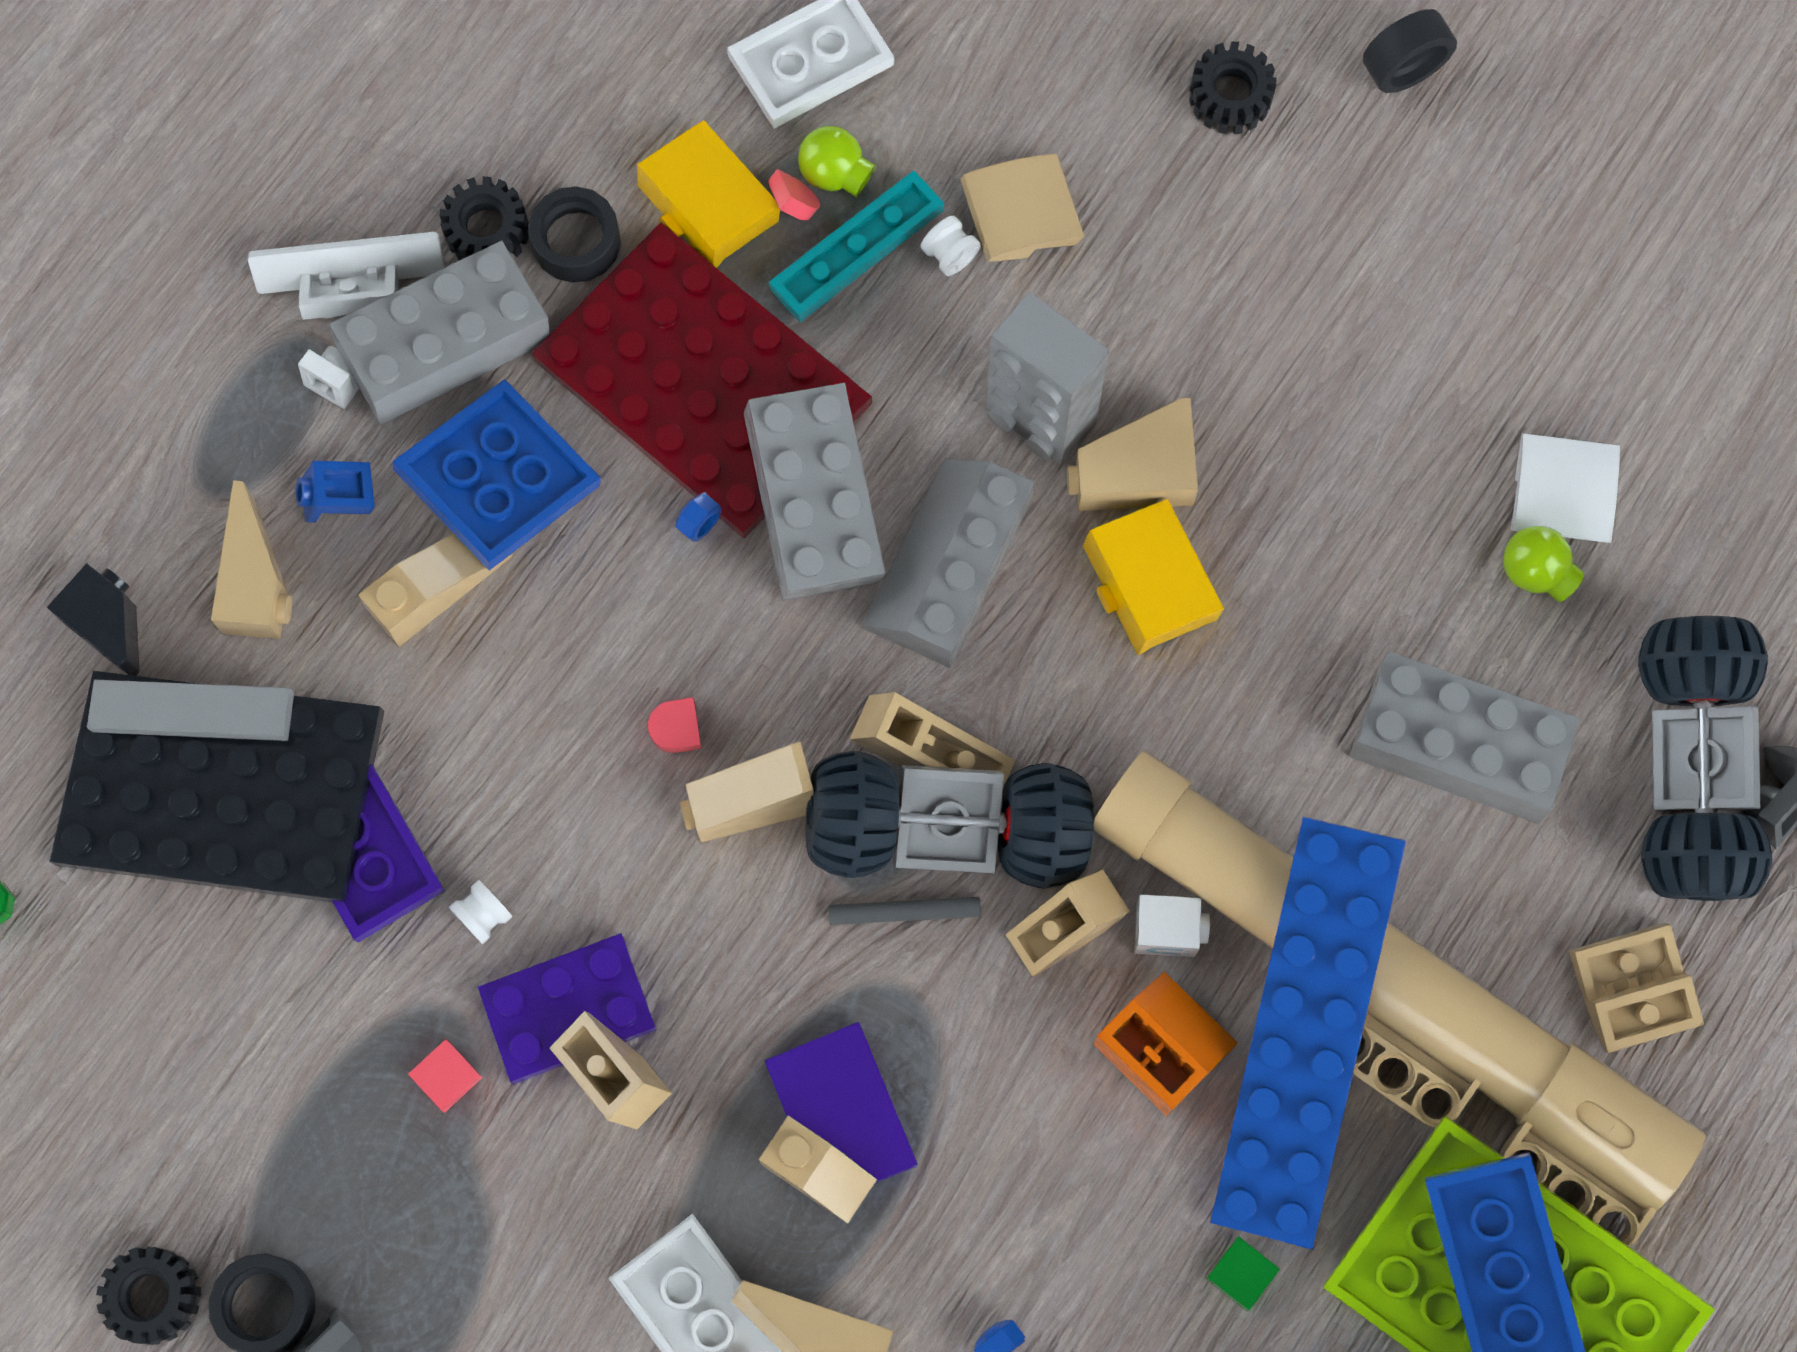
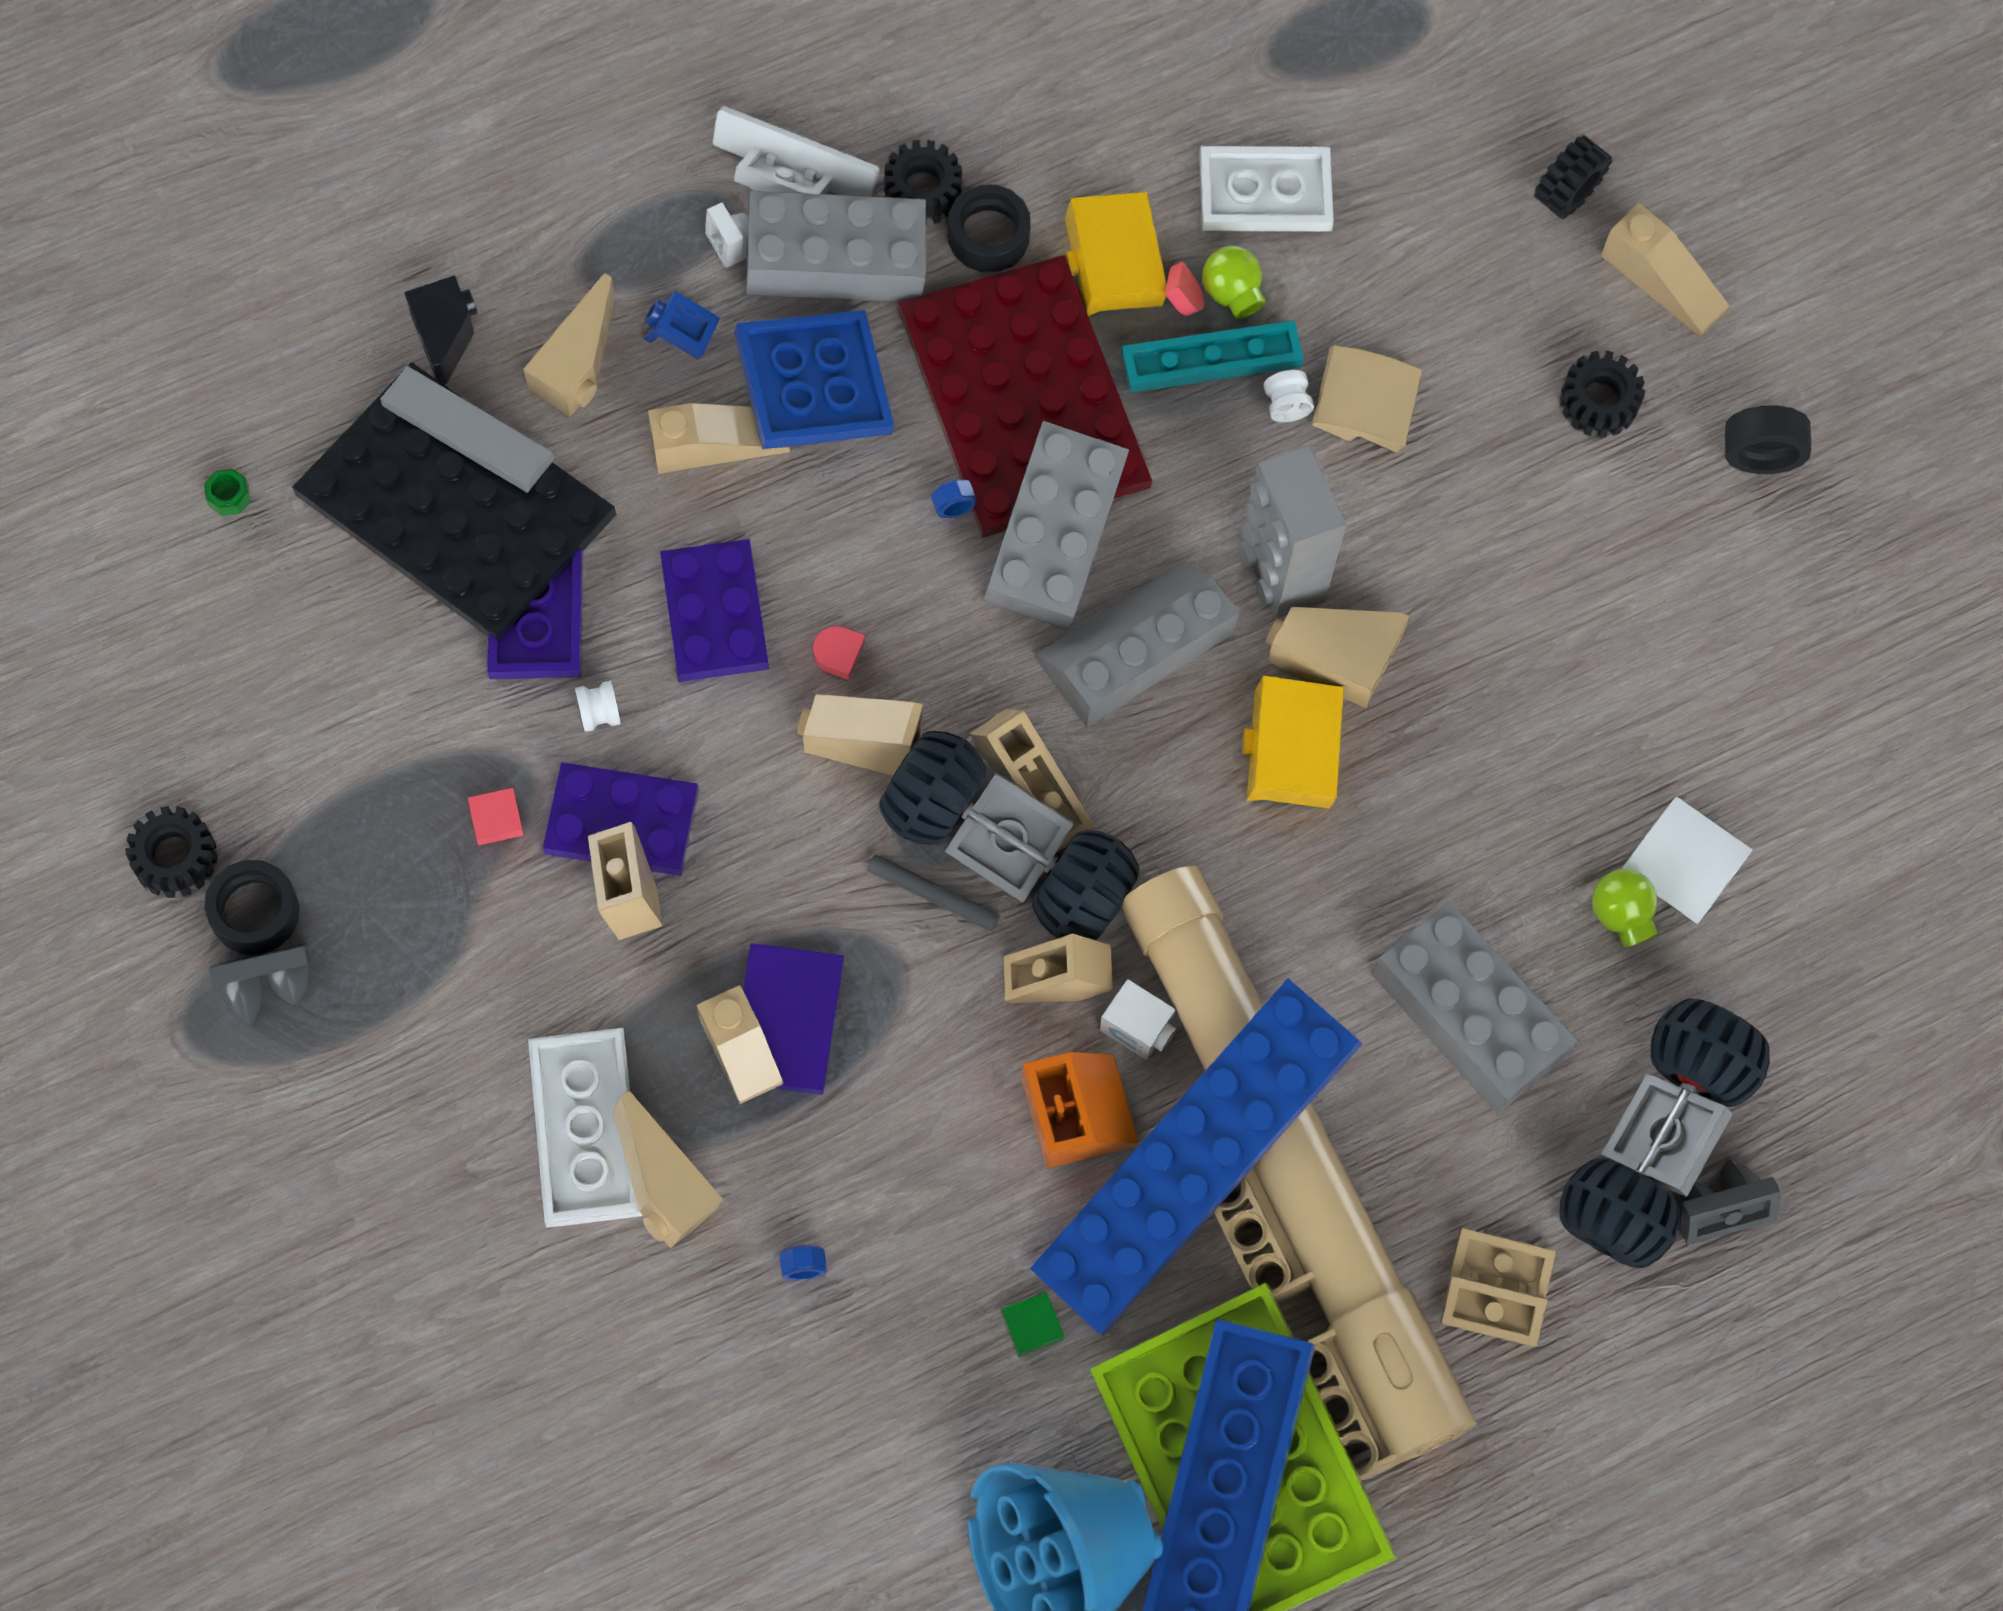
camera: 25 degrees right, 5 degrees down
none -> dark purple plate [660,539,769,682]

